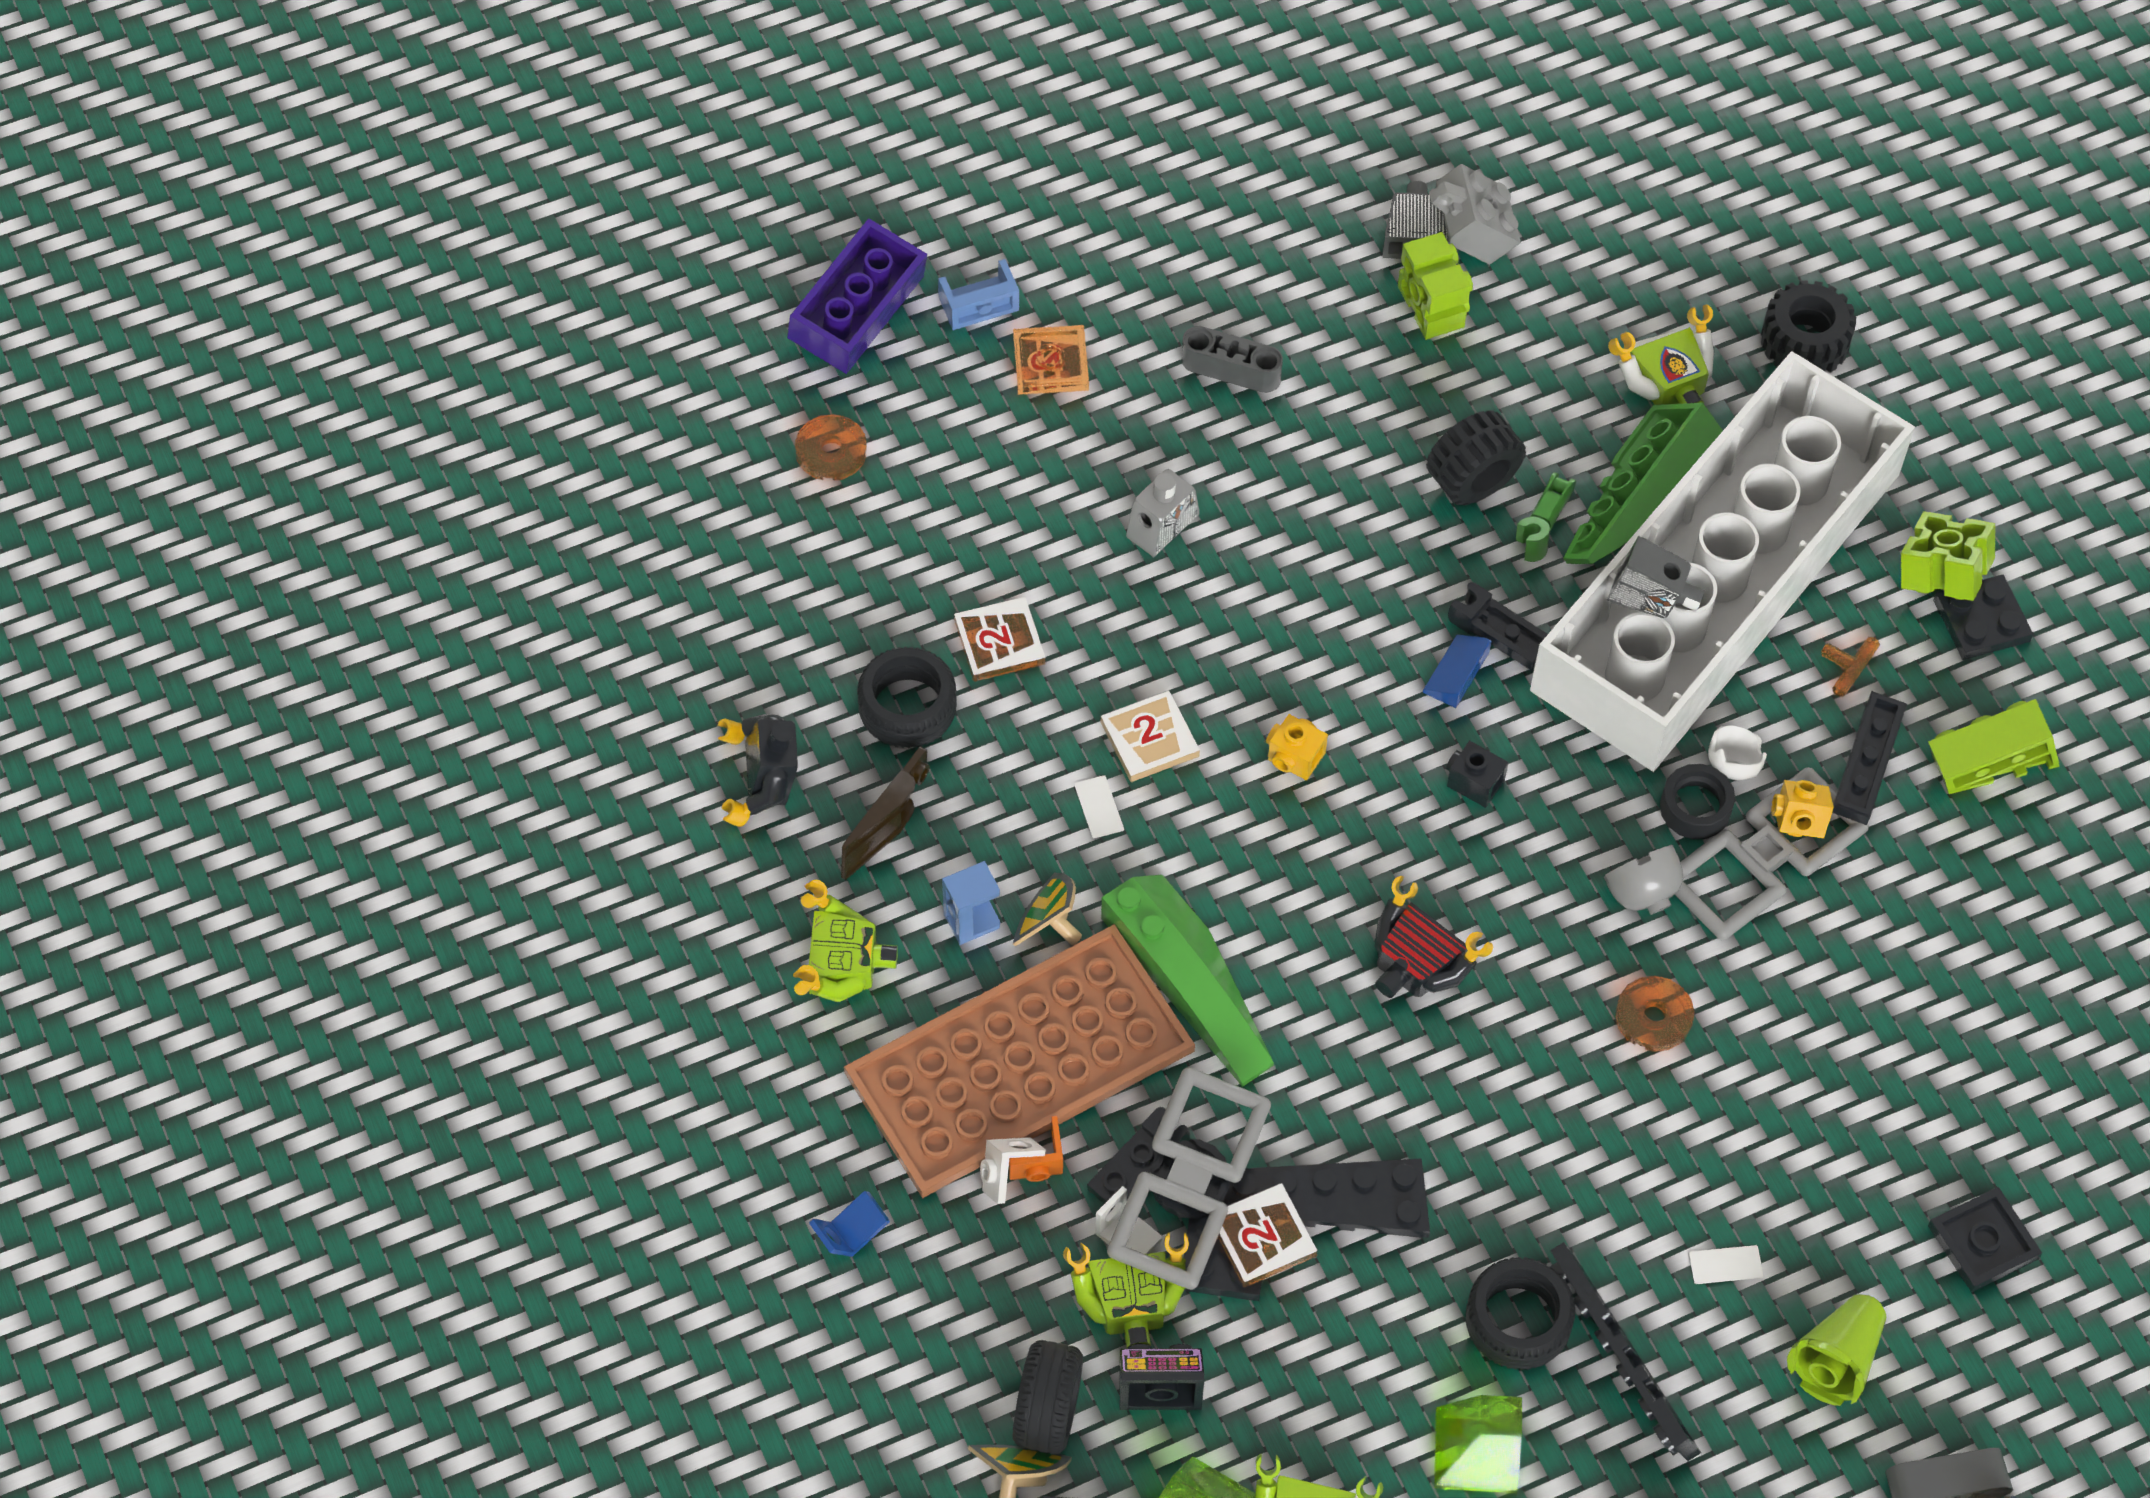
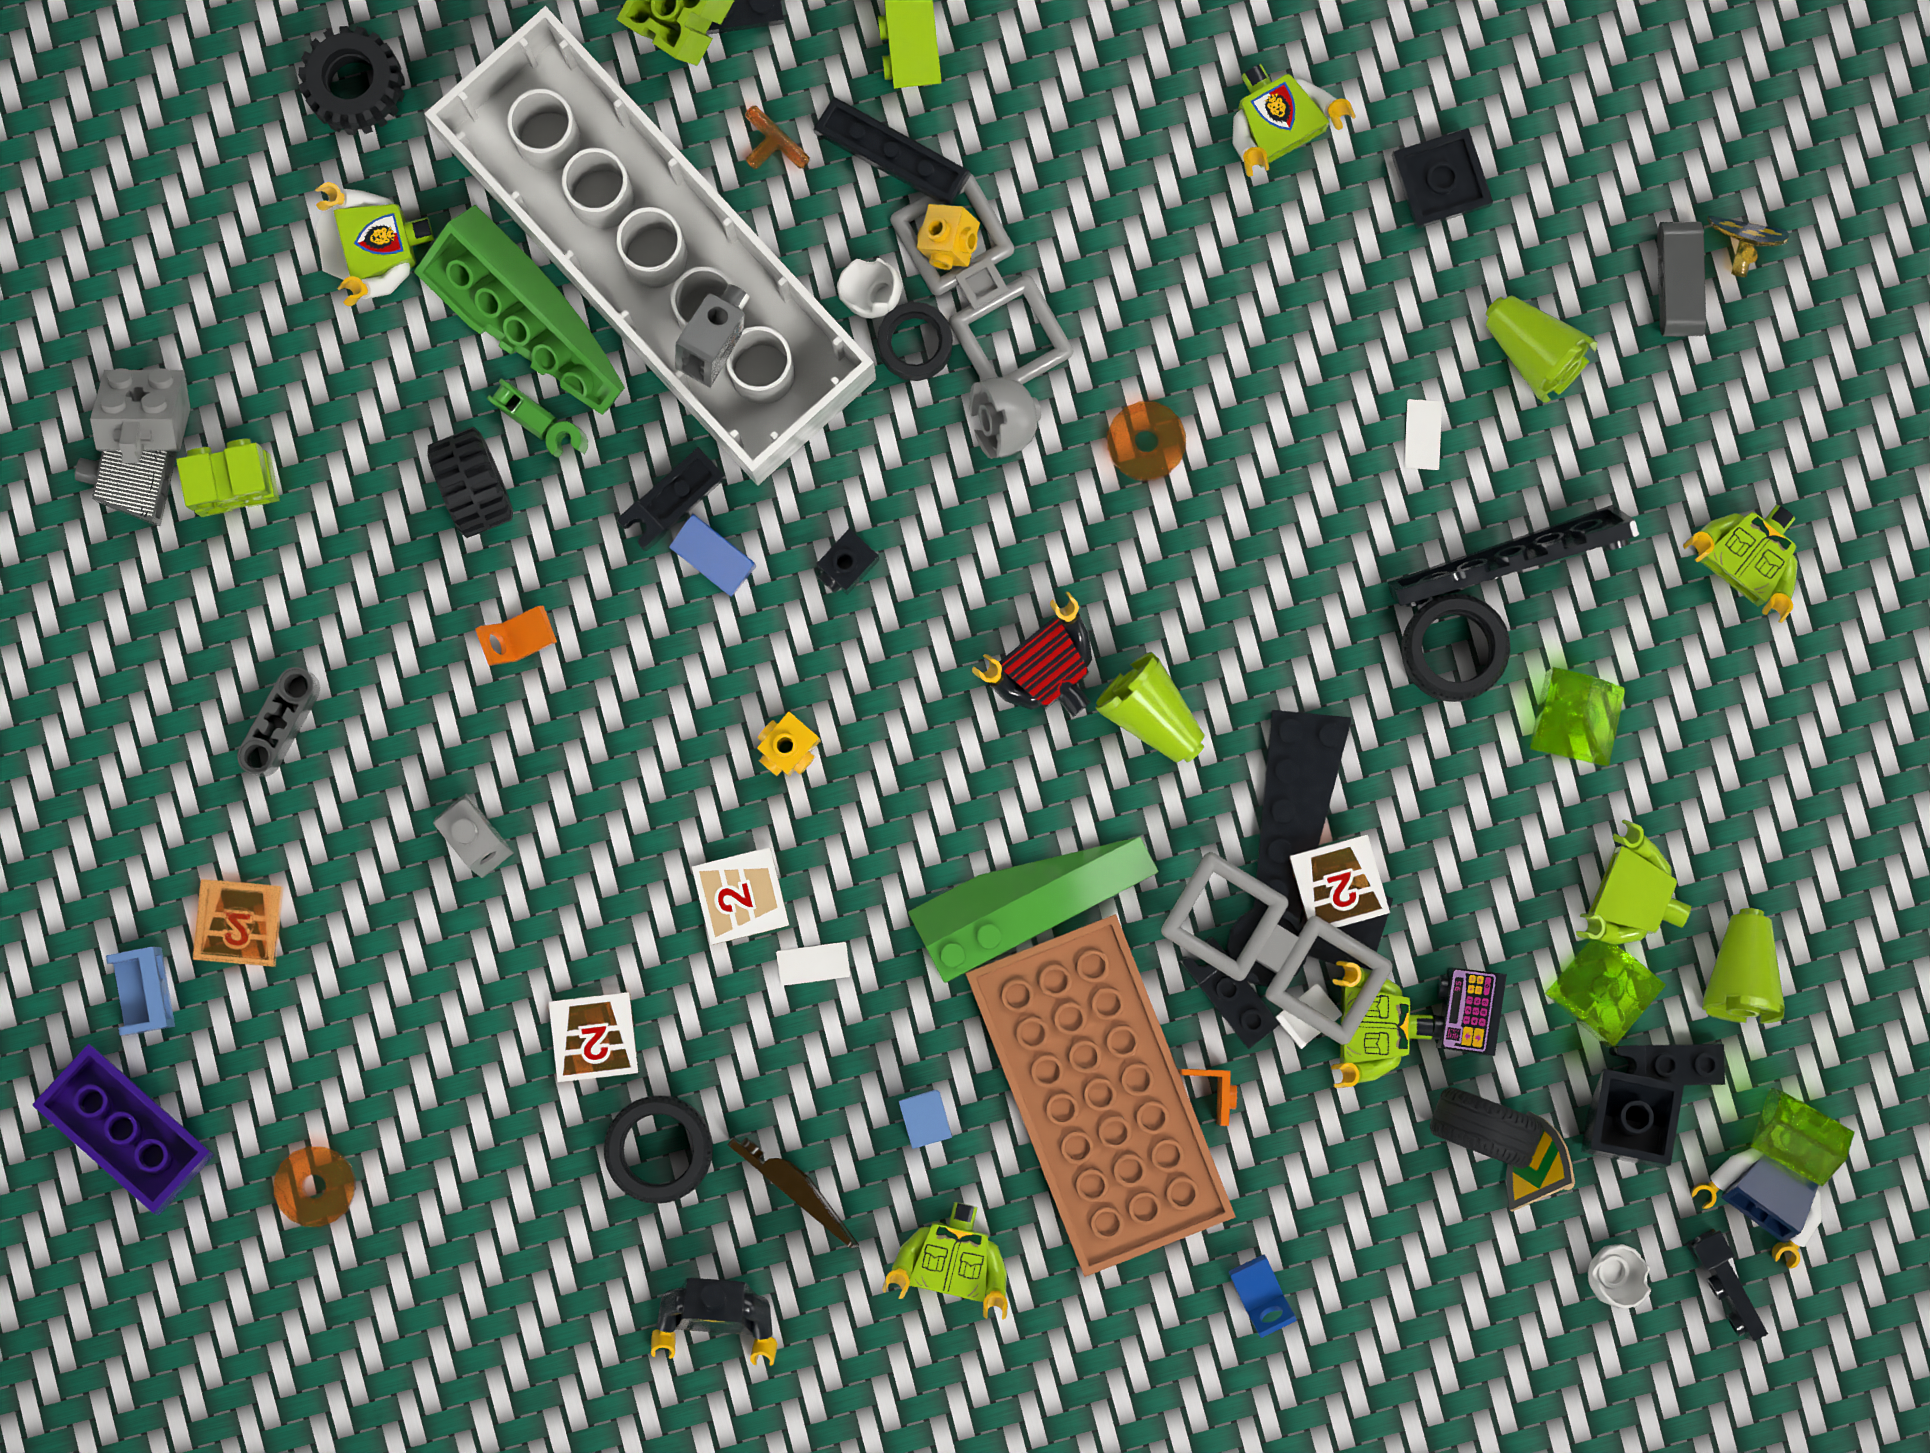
camera: 80 degrees left, 25 degrees up
white bracket [980,1137,1046,1204] -> none
shield [1013,873,1082,946] -> none
none -> orange bracket [475,605,557,666]
none -> lime cone [1095,652,1205,763]
none -> torso [1232,64,1356,177]

